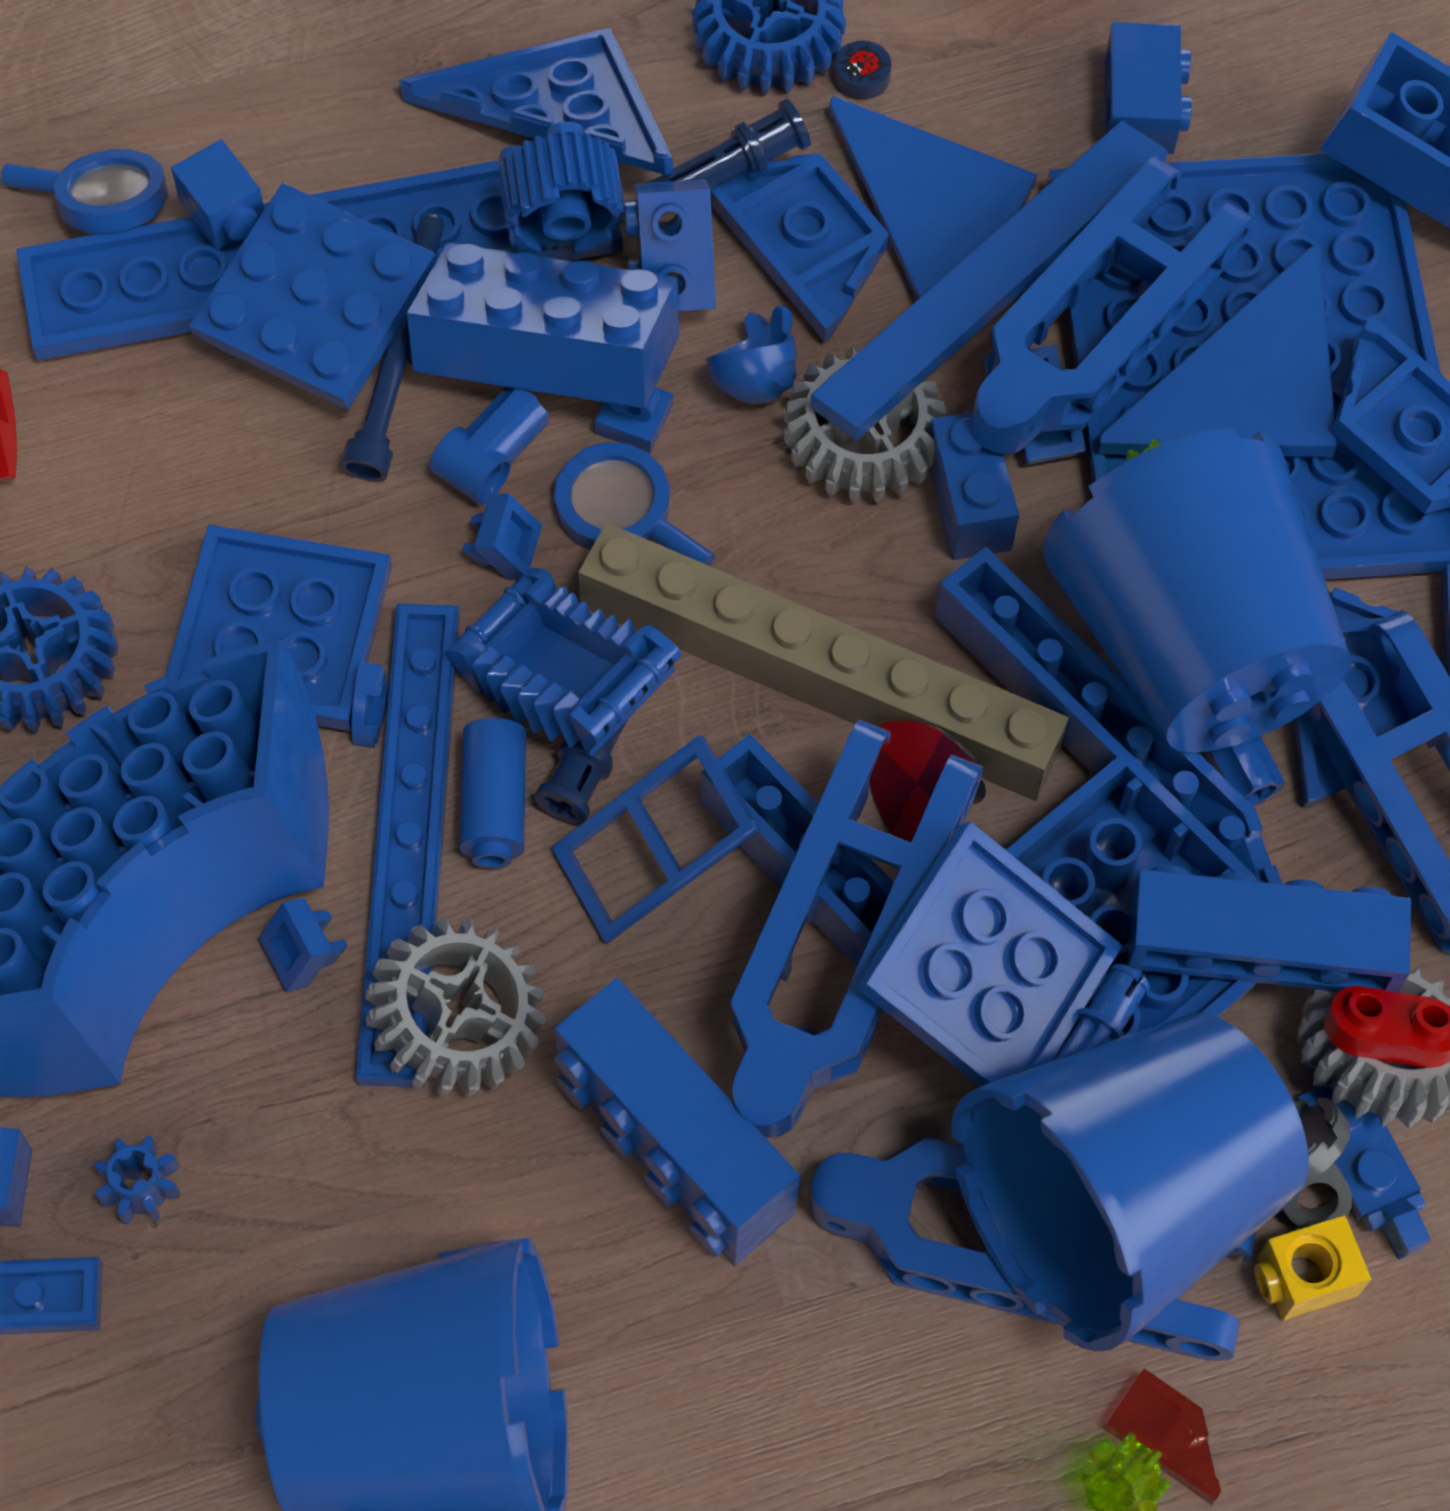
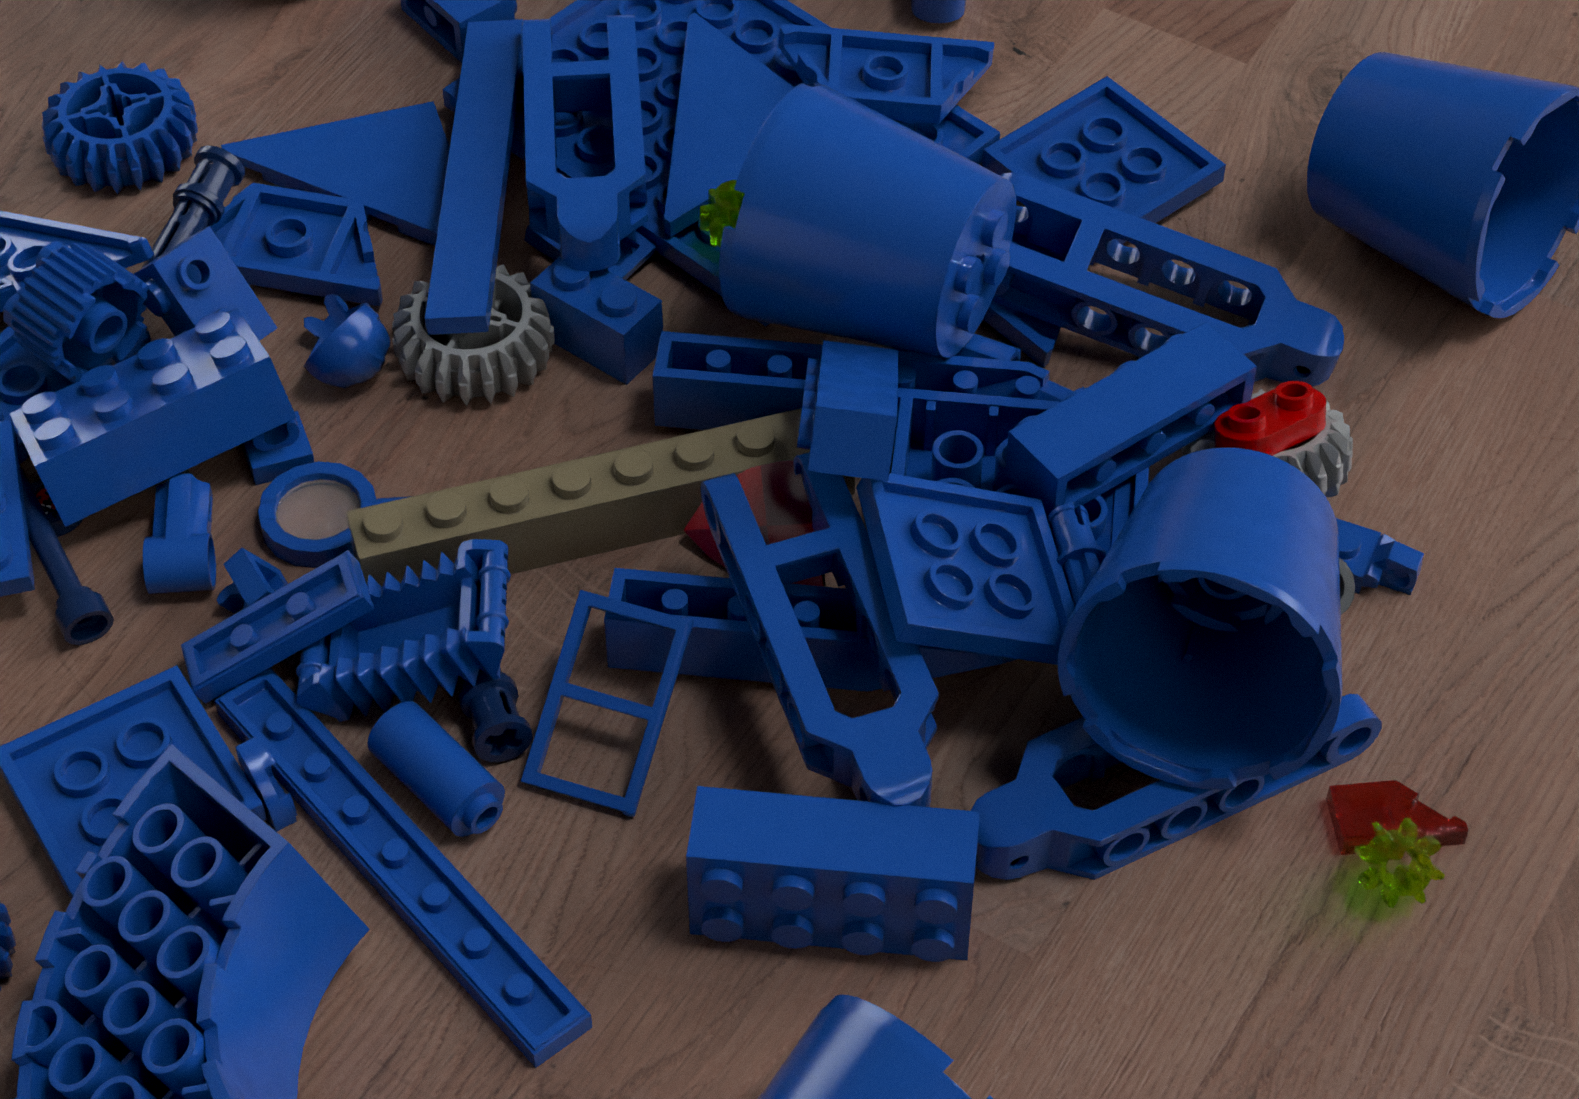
camera: 40 degrees left, 15 degrees down
blue tile [259,897,348,992] -> none
light grey gear [365,917,546,1098] -> none
dark blue tile [834,40,892,99] -> none
yellow brick [1254,1215,1371,1321] -> none
none -> blue tile [181,550,374,704]
none -> blue brick [797,340,898,481]

